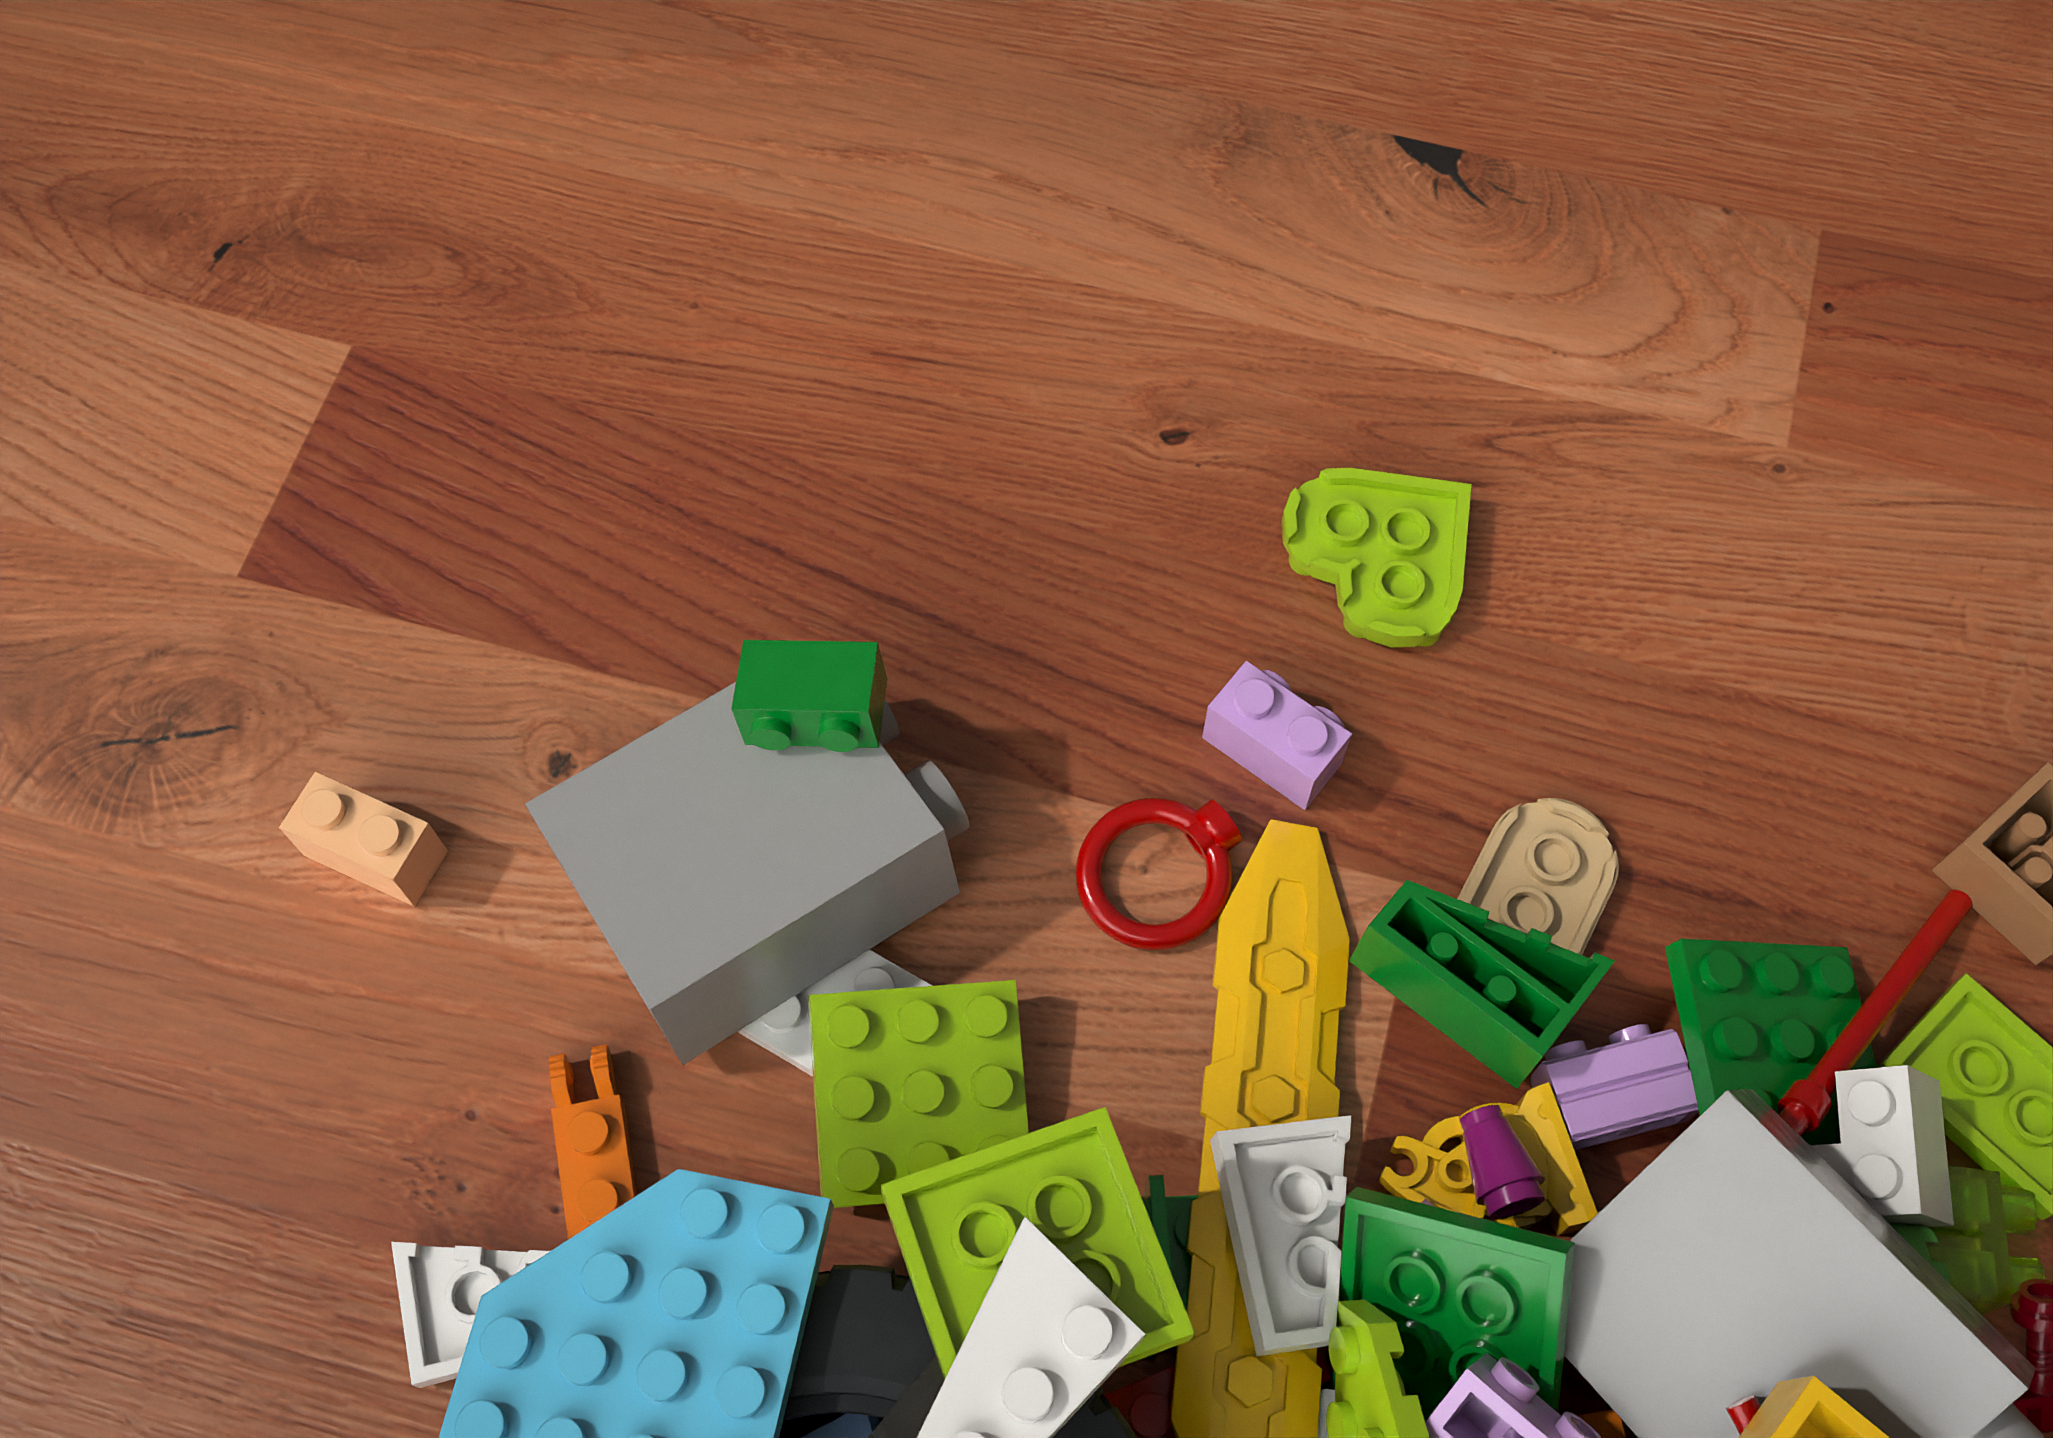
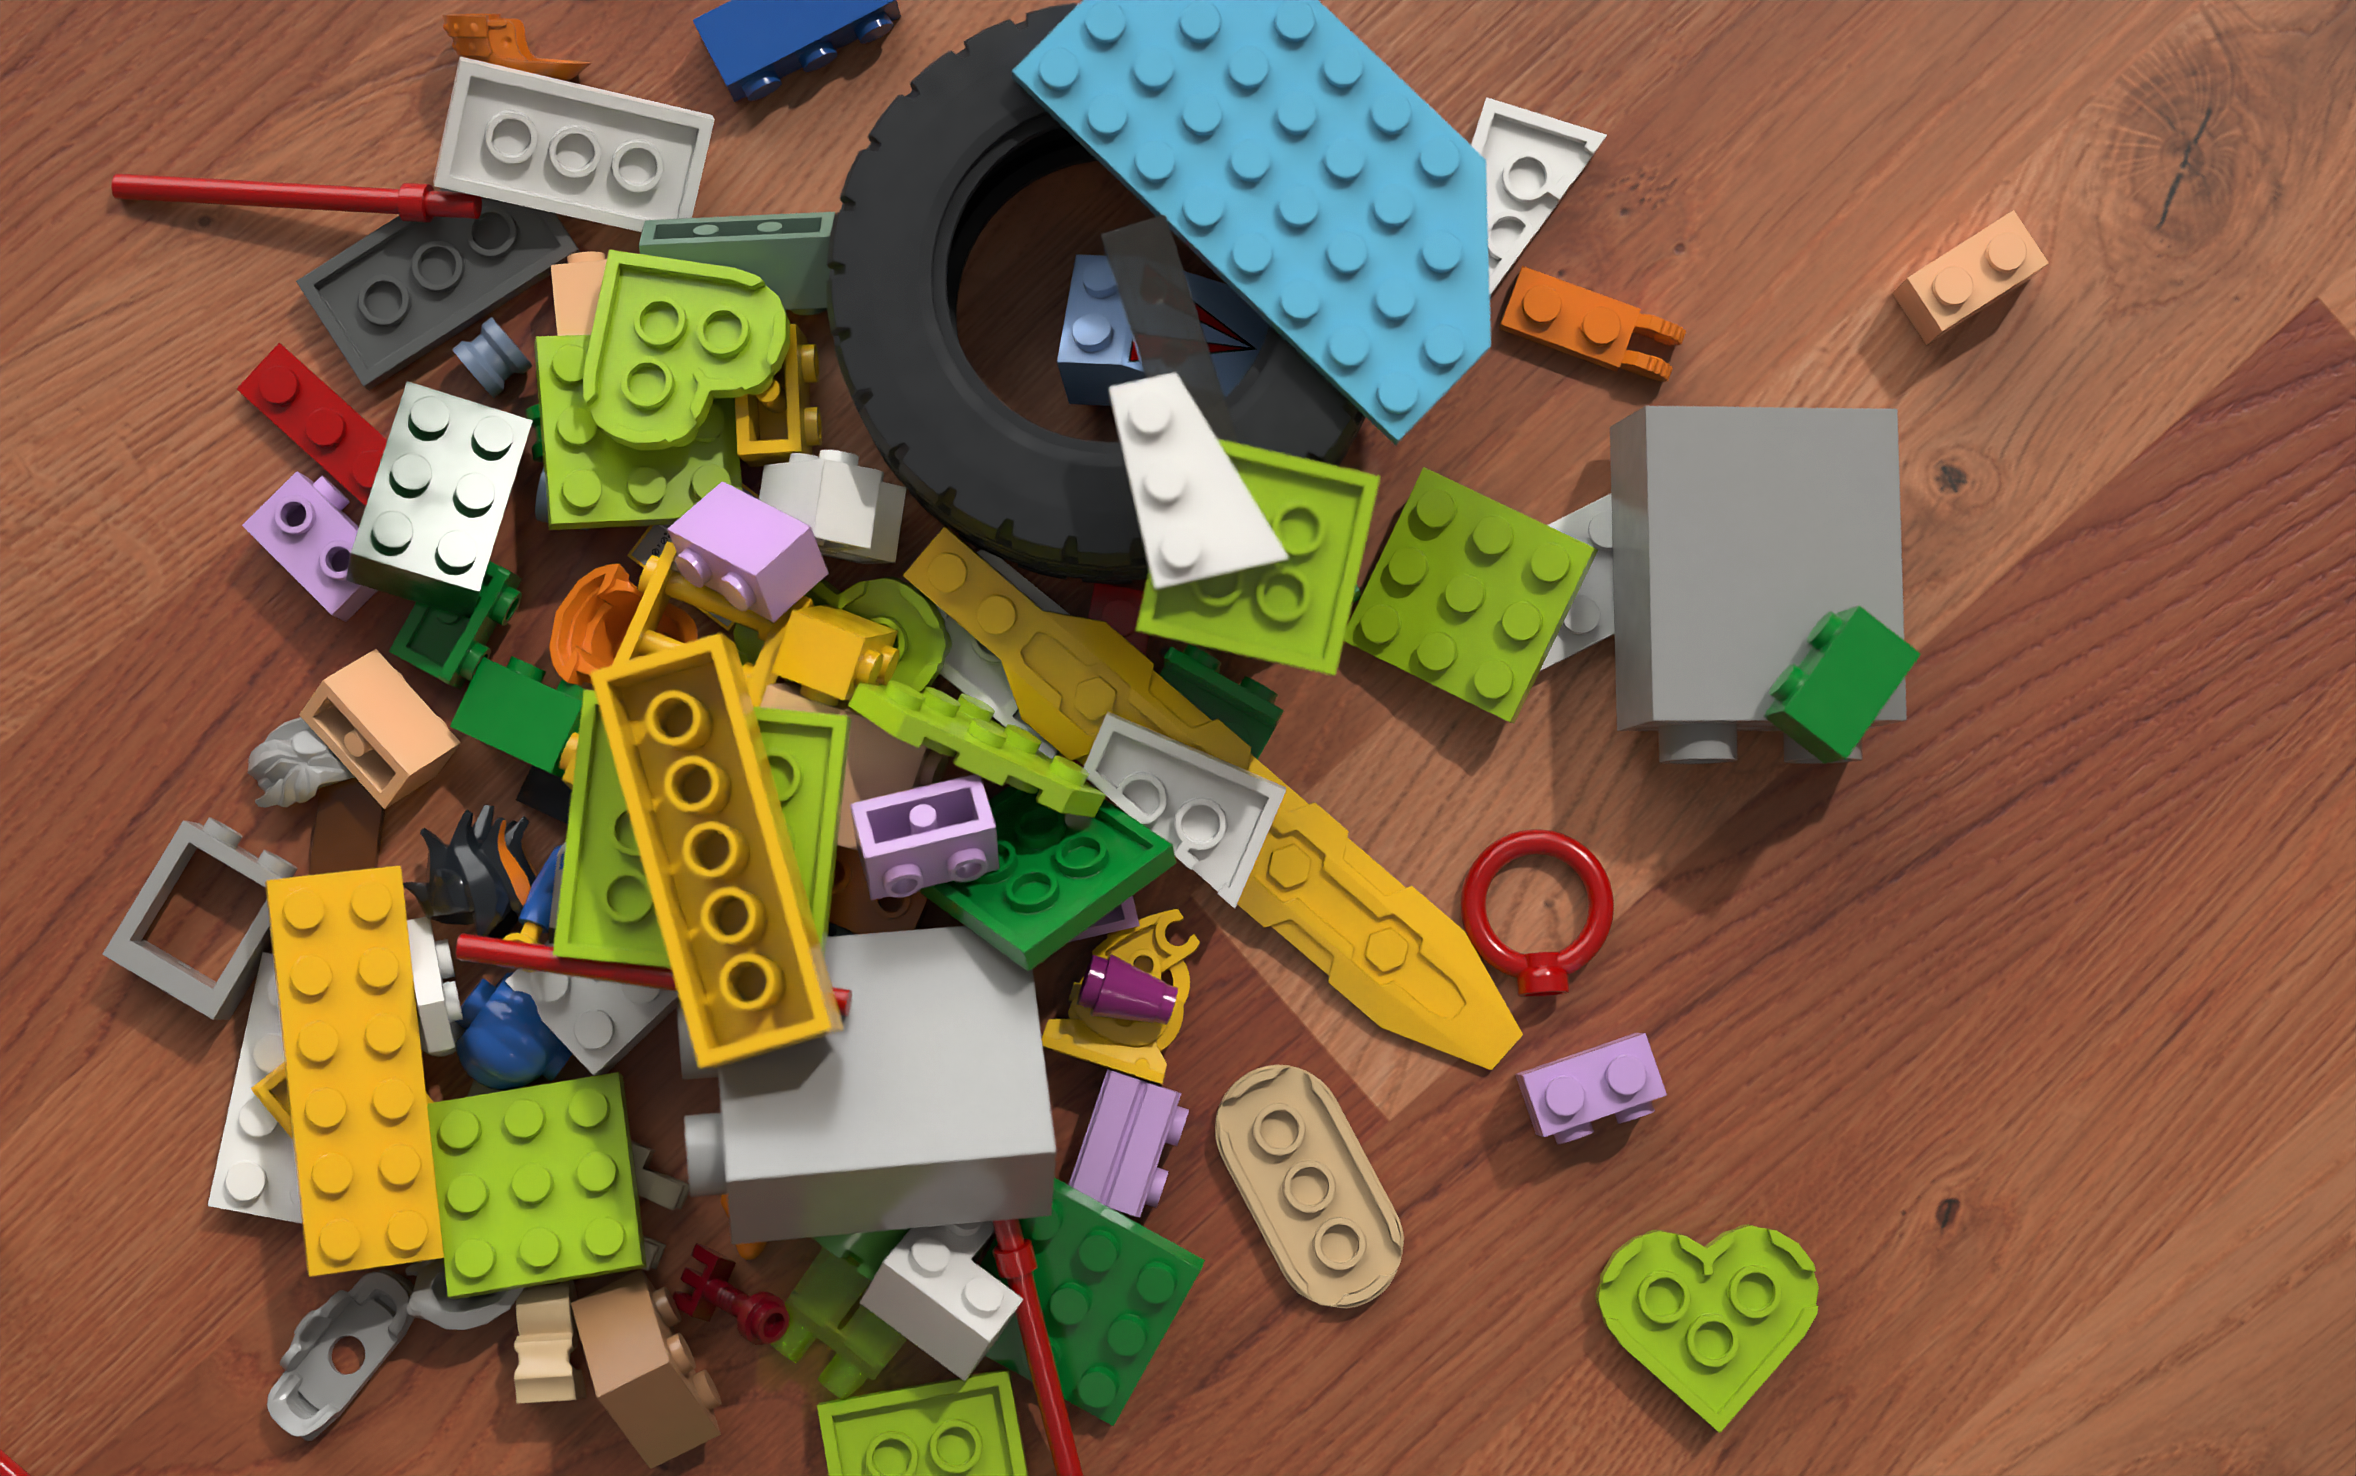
camera: 120 degrees right, 20 degrees up
green wedge [1349,880,1615,1089] -> none

